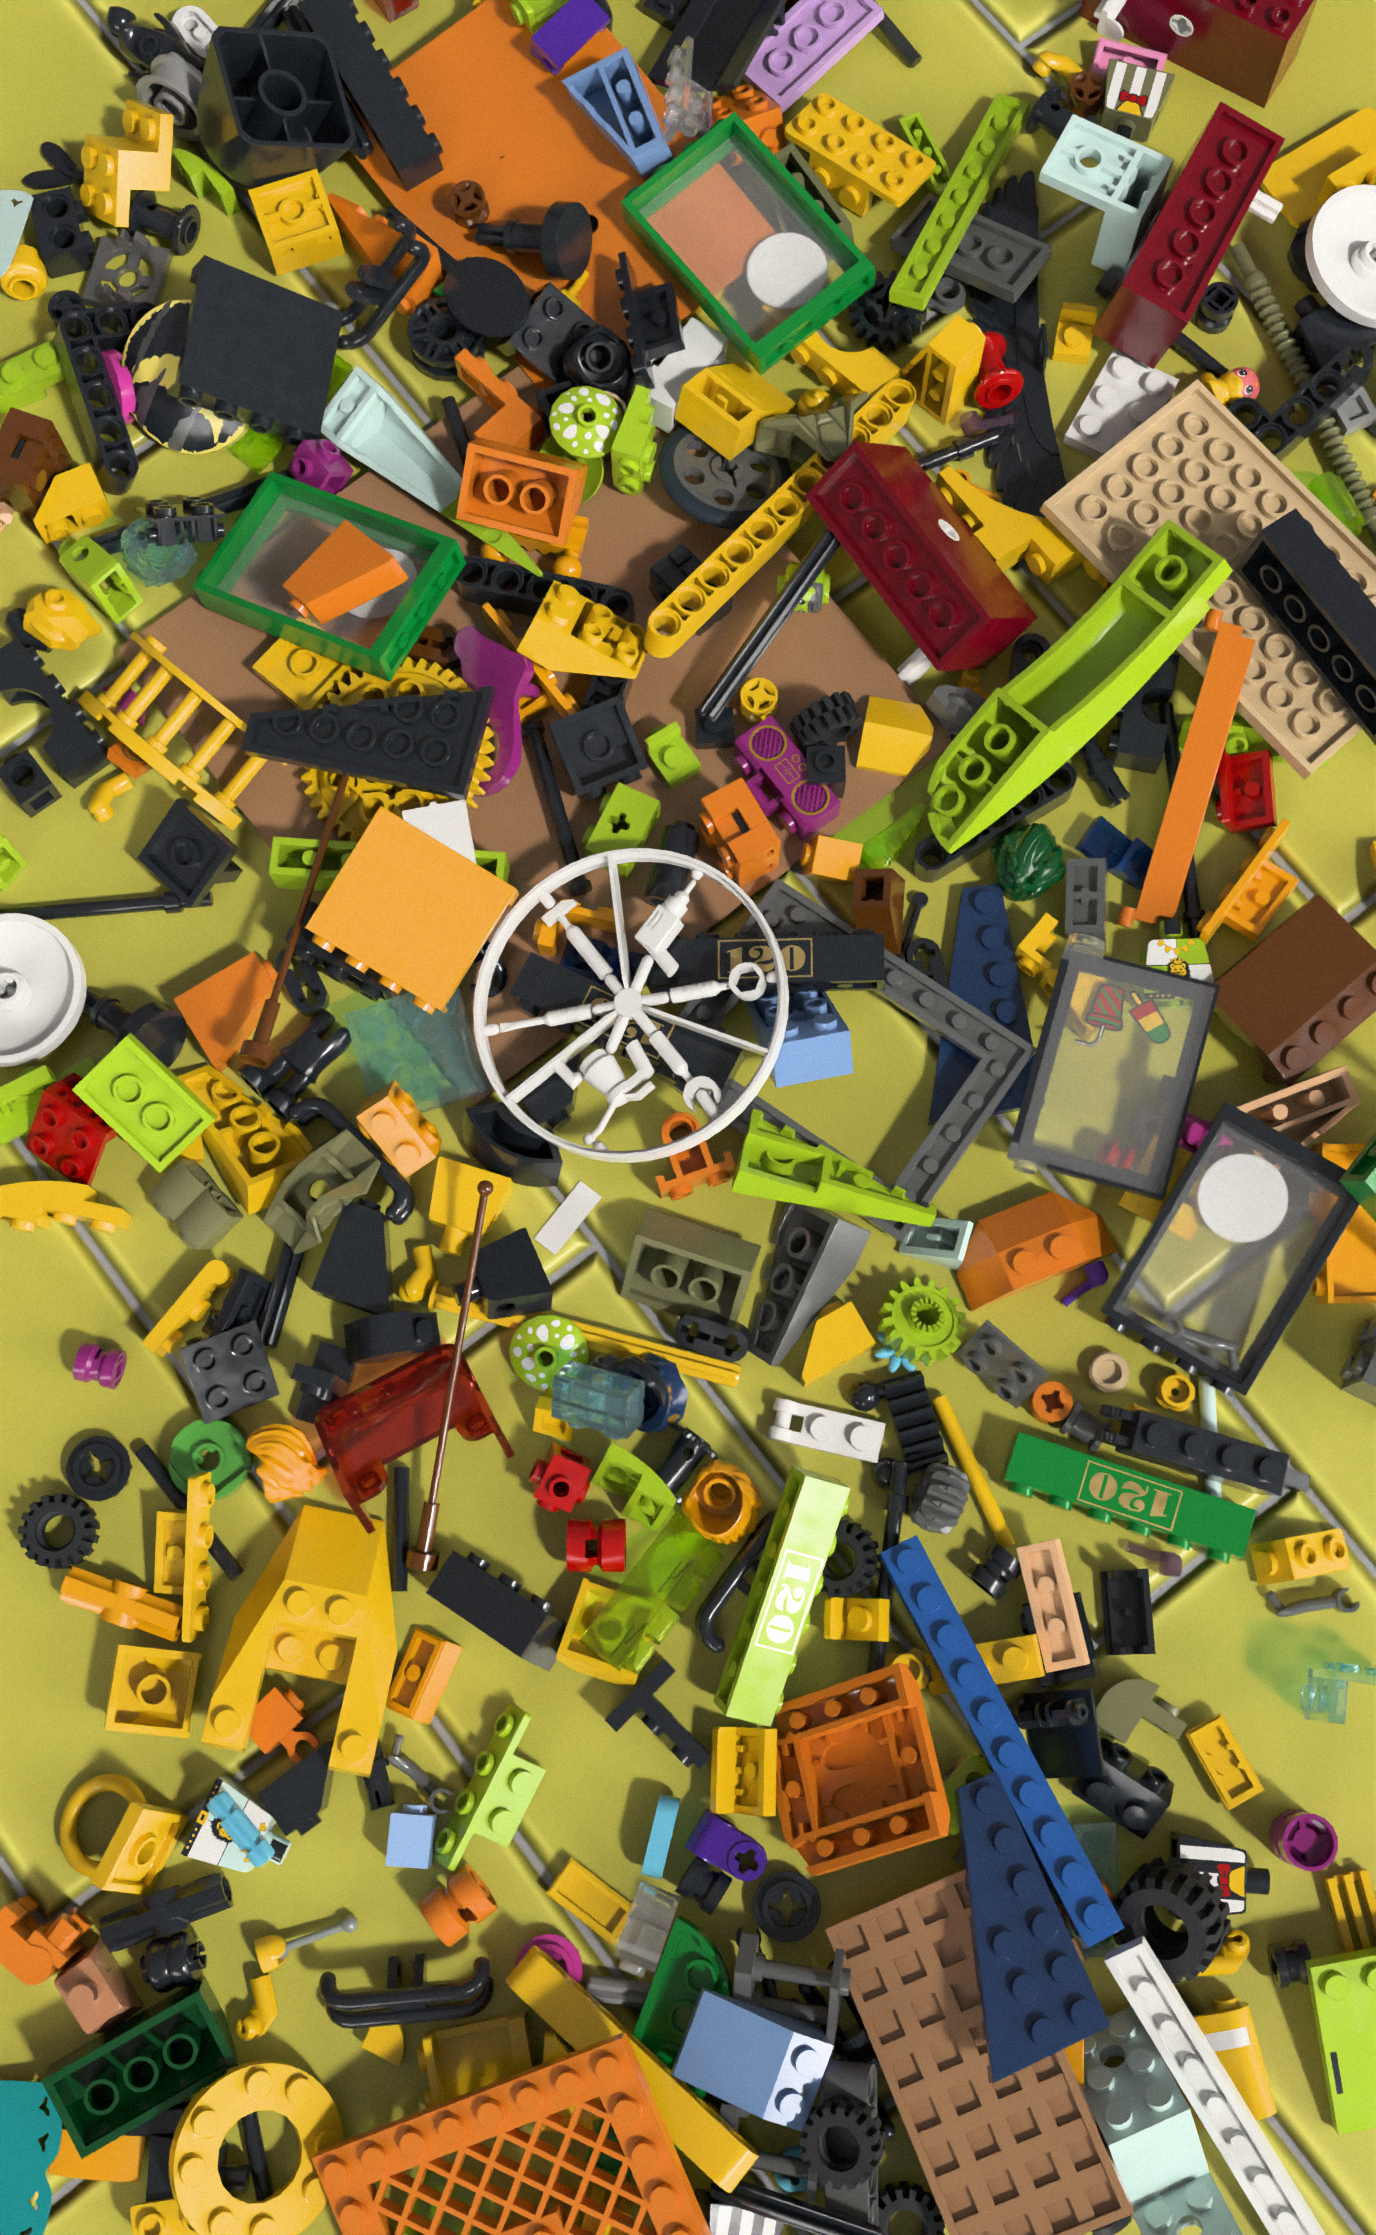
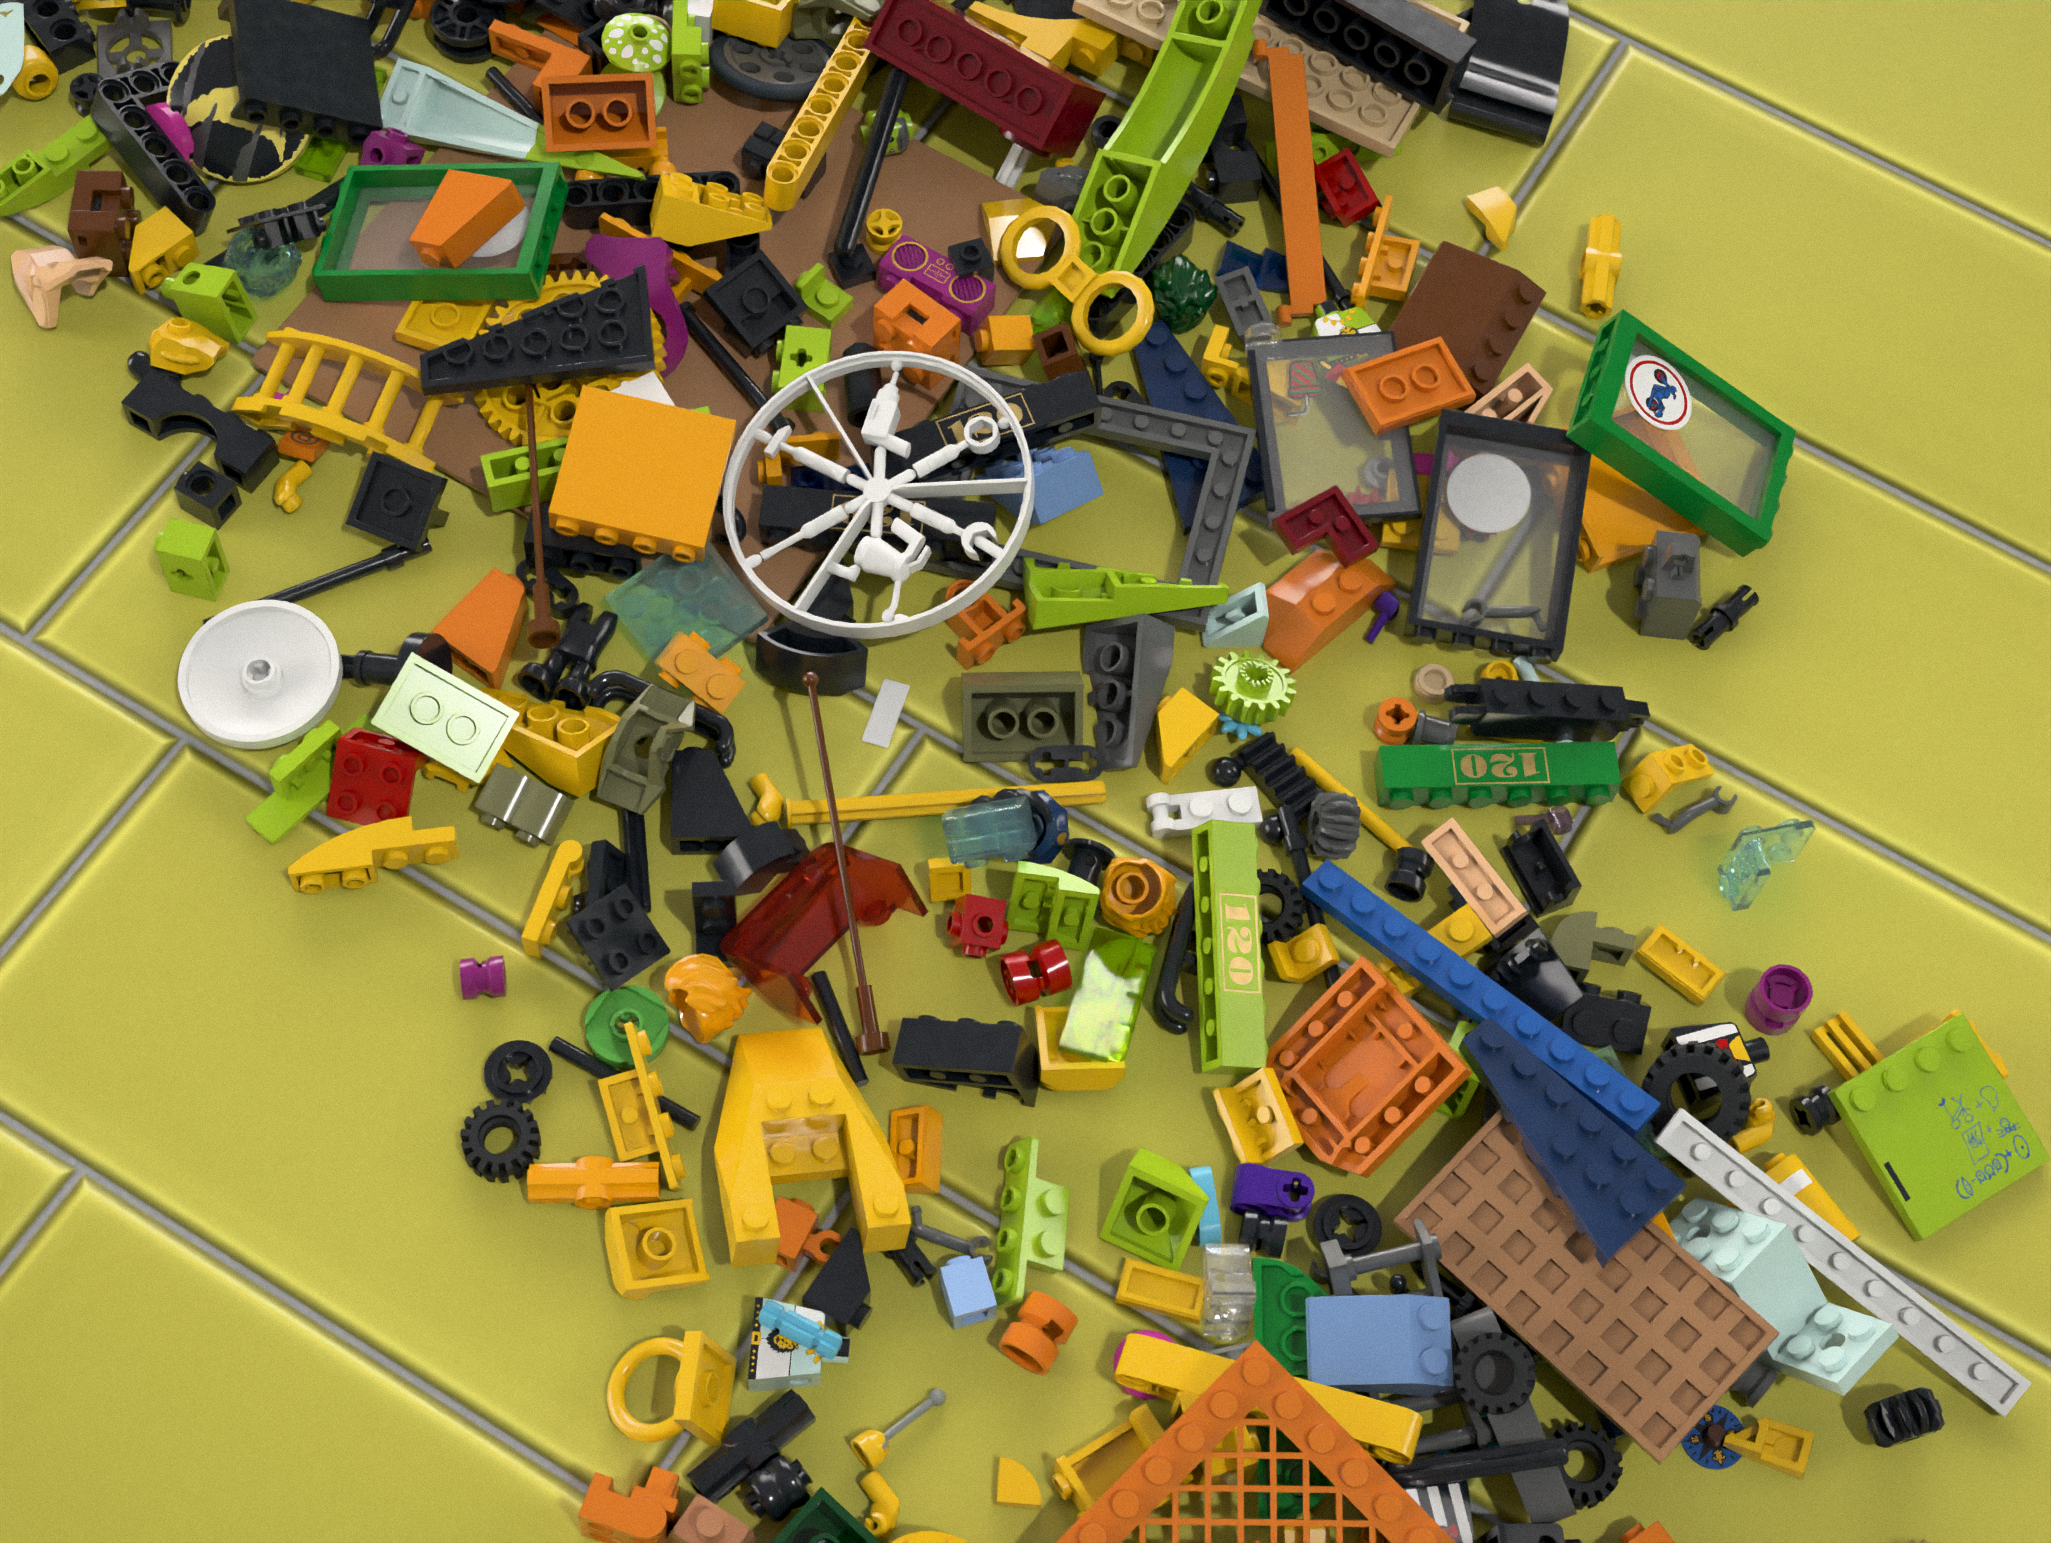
camera: 30 degrees left, 15 degrees down
black piece [319,1953,494,2029] -> none
yellow torso [429,1156,514,1257] -> none
black torso [451,1227,553,1320] -> none
lime dish [509,1314,589,1392] -> none
black bracket [605,1659,712,1769] -> none
black tyre [789,691,864,755] -> none
dark grey hinge [956,1319,1050,1409] -> none
none -> yellow bar [1000,205,1155,357]
none -> lime slope [1099,1147,1210,1272]
none -> dark red plate [1271,484,1380,569]
none -> orange tile [1341,336,1477,436]

